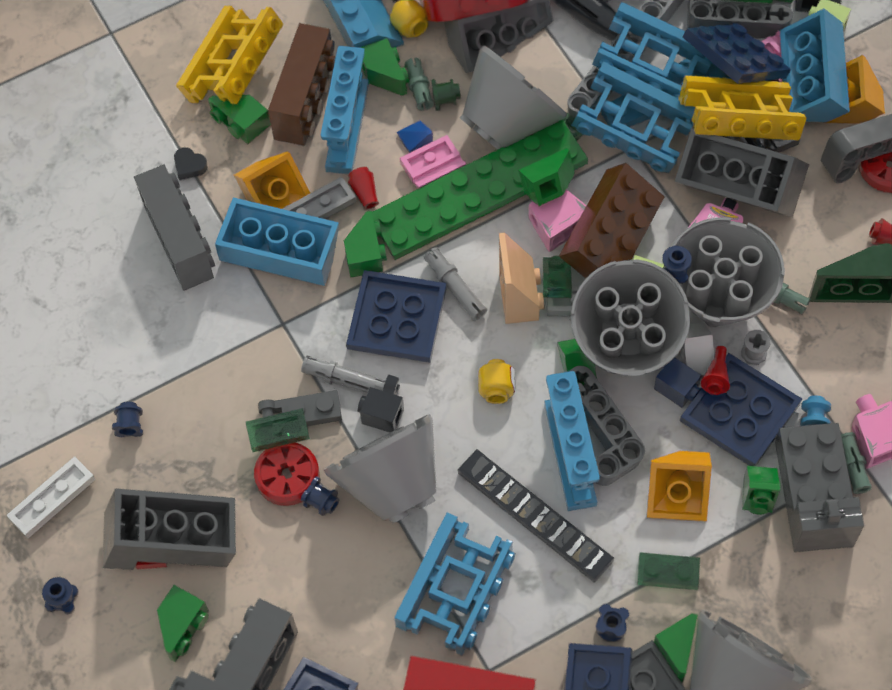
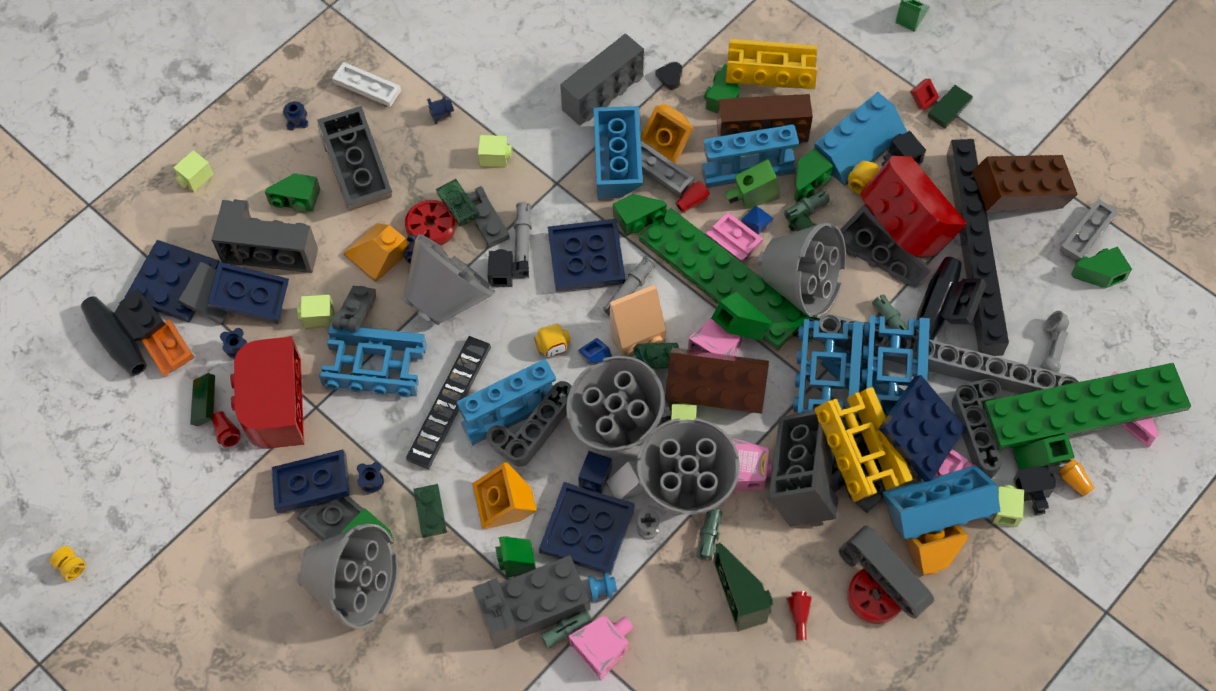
camera: 70 degrees right, 0 degrees up
dark blue brick [662,246,692,284] -> none
red cone [701,346,730,395] -> none
none -> yellowish green brick [297,295,334,328]
none -> dark grey plate [332,285,376,332]
none -> light orange slope [343,223,408,282]
none -> yellowish green brick [478,135,512,167]
none -> blue slope [578,338,612,363]
none -> bright green torso [725,159,780,209]
none -> sand green pin [872,294,908,330]

